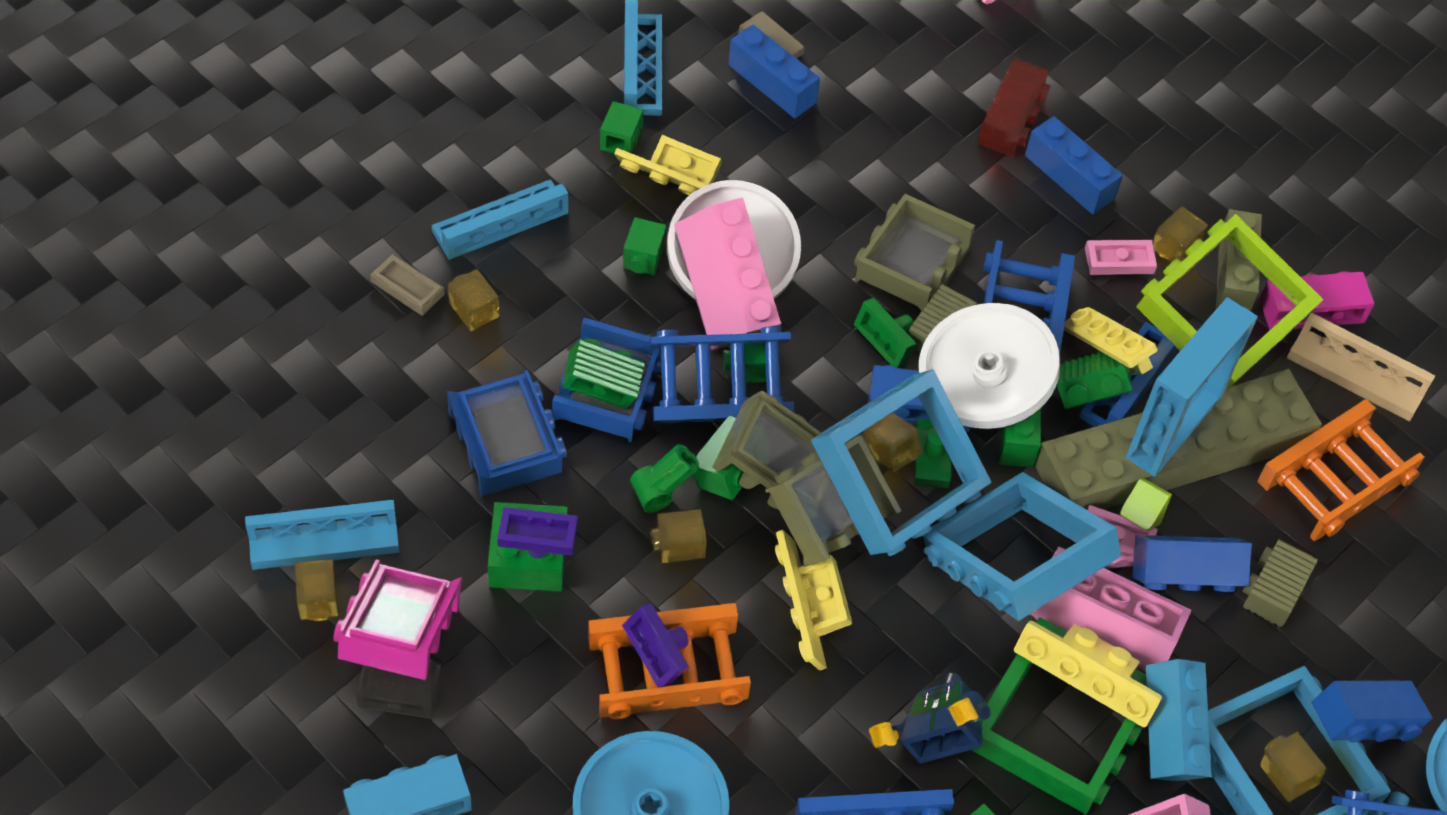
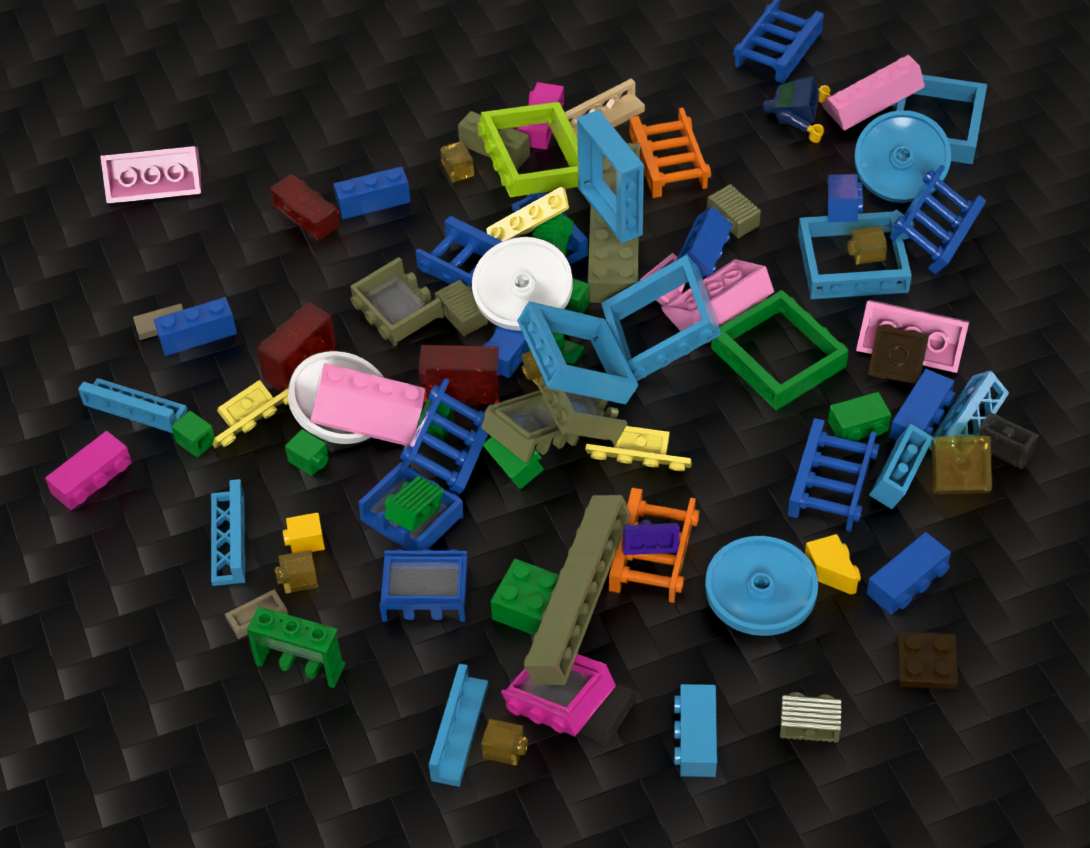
camera: 60 degrees left, 5 degrees down
dark purple tile [497,507,578,558] -> none
green piece [630,444,699,513] -> none
clear yellow brick [651,509,707,563] -> none
green tile [854,298,917,369] -> none
dark blue torso [869,673,991,764] -> none
light yellow bracket [1014,621,1162,727] -> none
bright pink plate [1085,240,1157,275] -> none
lime slope [1120,477,1172,531] -> none
dark azure brick [1146,659,1211,781] -> none
none -> dark pink brick [45,431,132,510]
none -> green window [247,606,346,688]
none -> clear red brick [257,302,337,392]
none -> yellow brick [283,513,325,555]
none -> clear red brick [419,345,501,404]
none -> olive brick [524,495,631,685]

